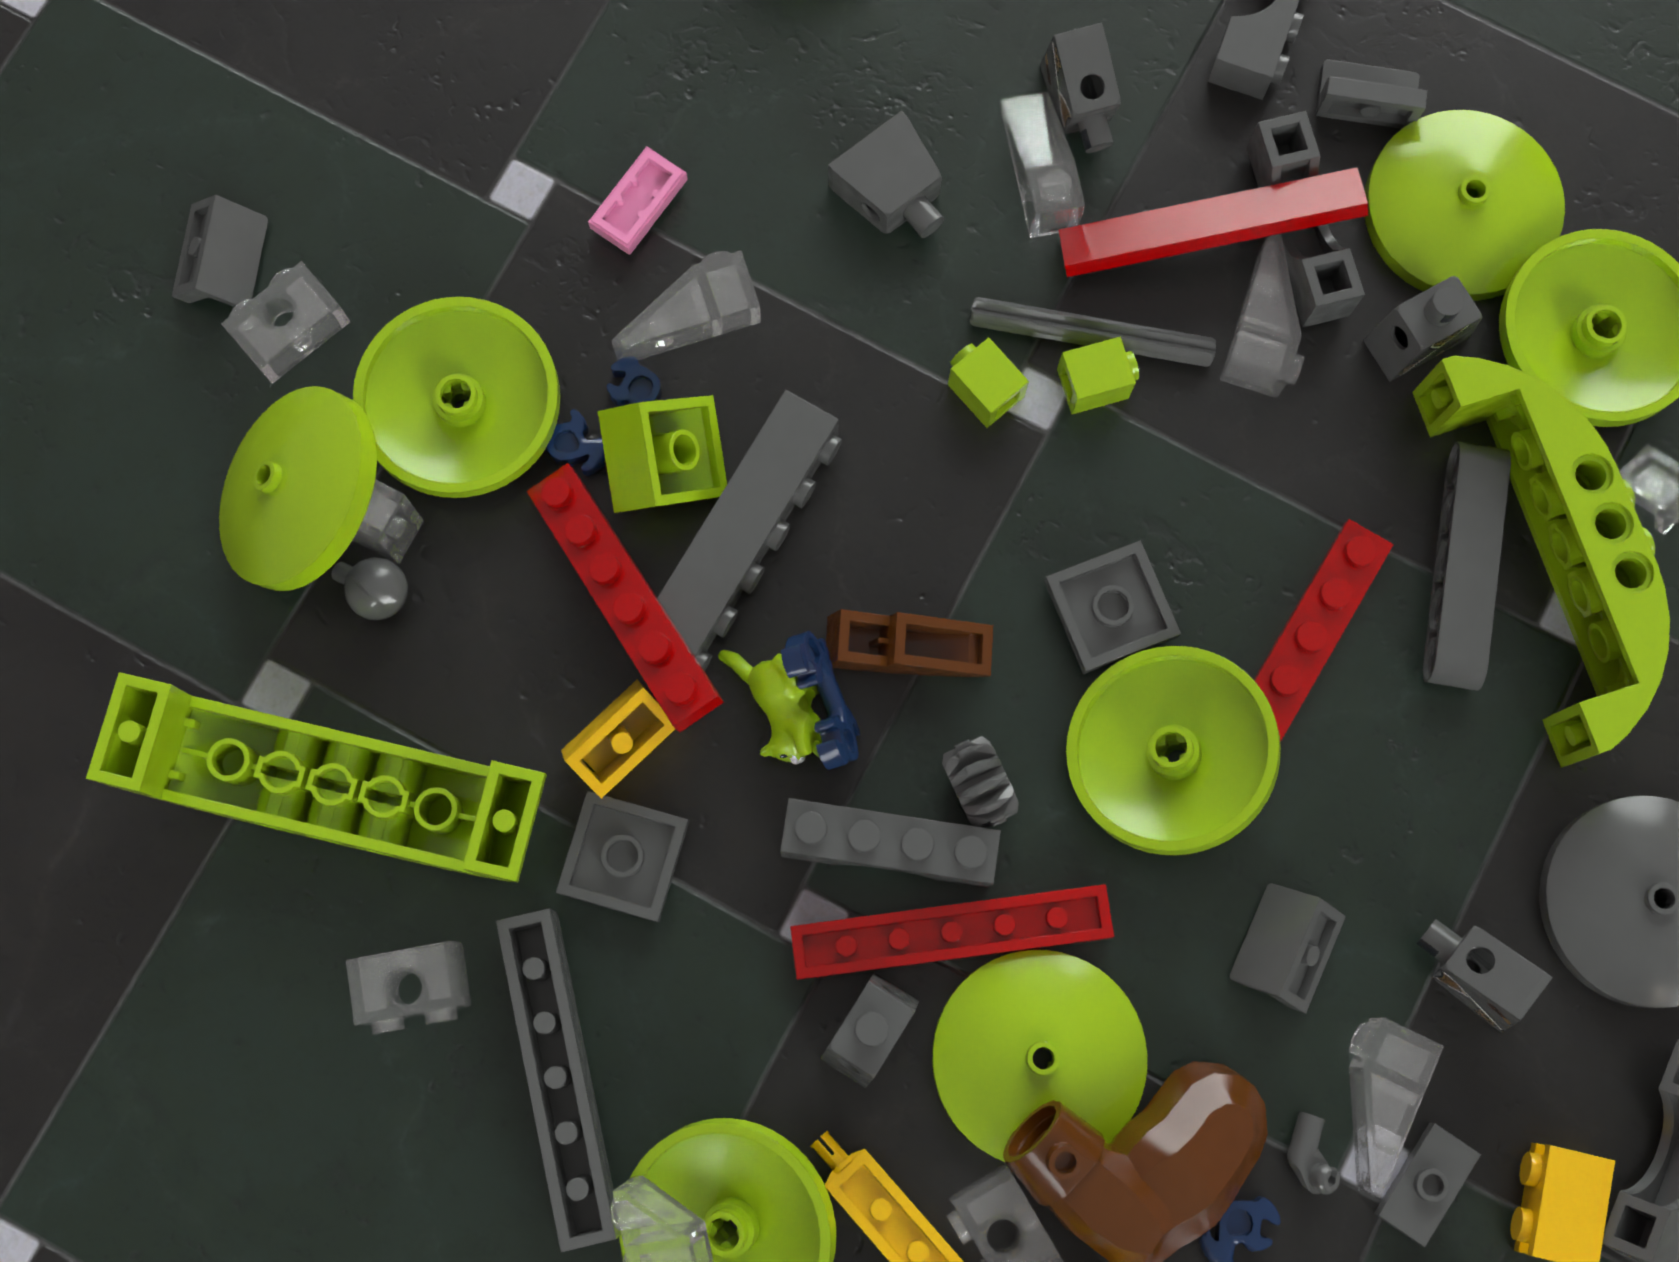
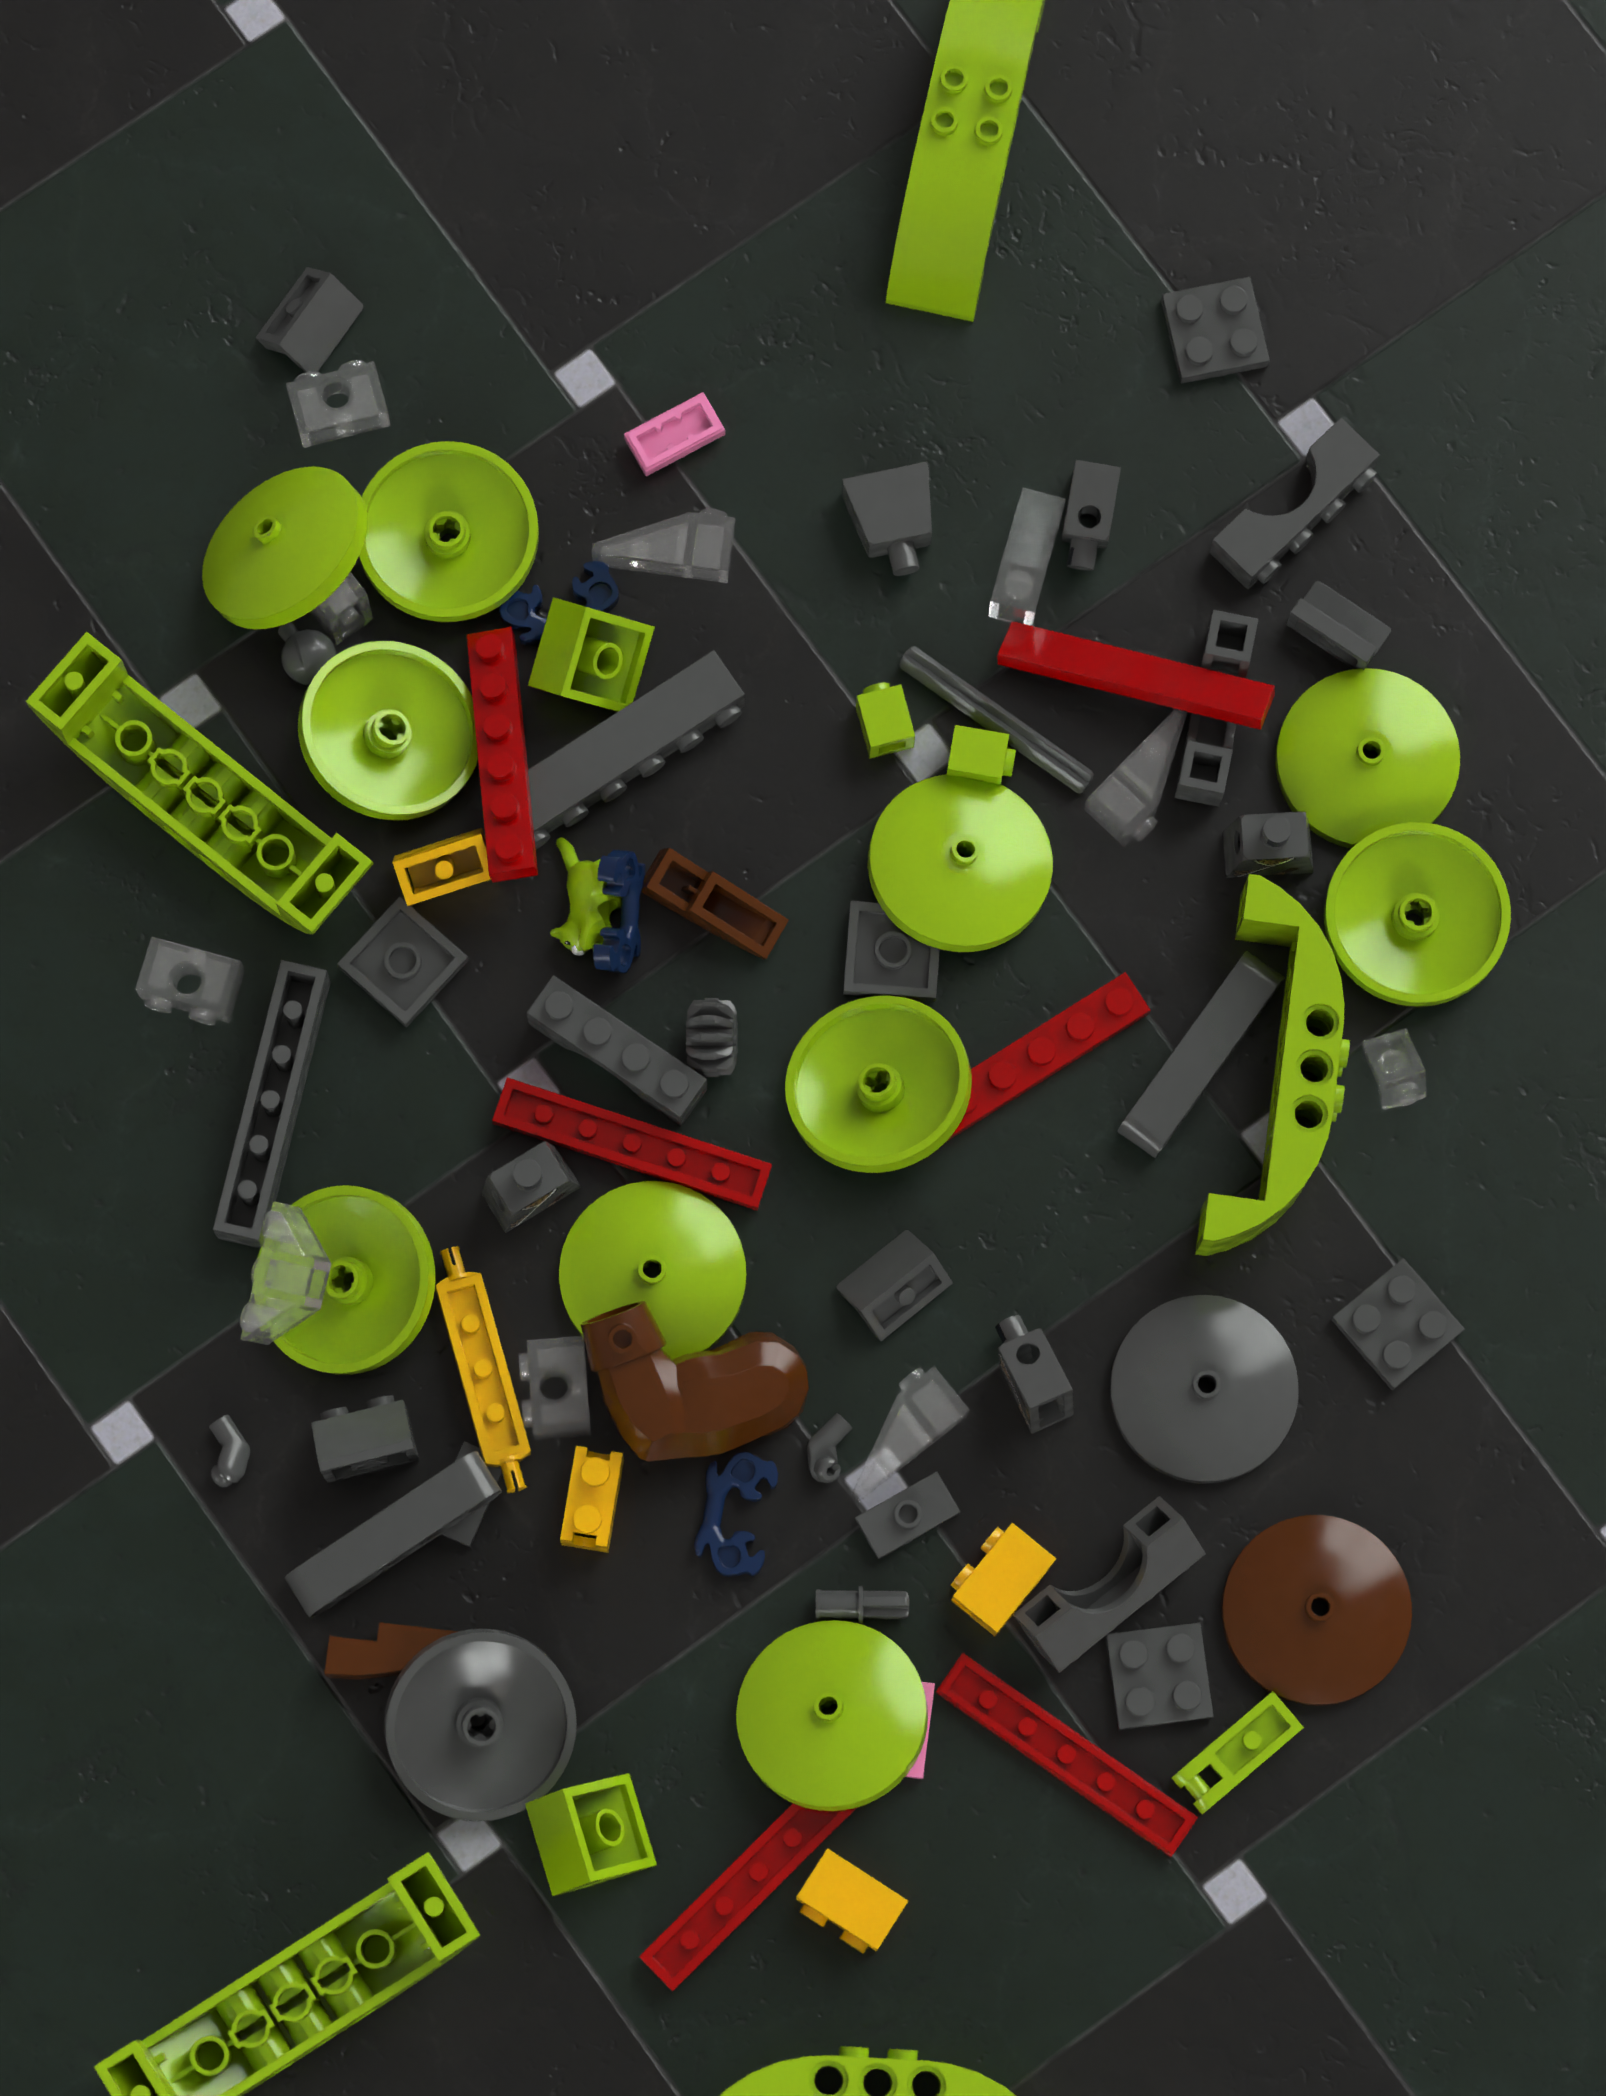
camera: 25 degrees right, 0 degrees up
none -> lime dish [298,641,478,820]
none -> lime dish [868,774,1053,952]

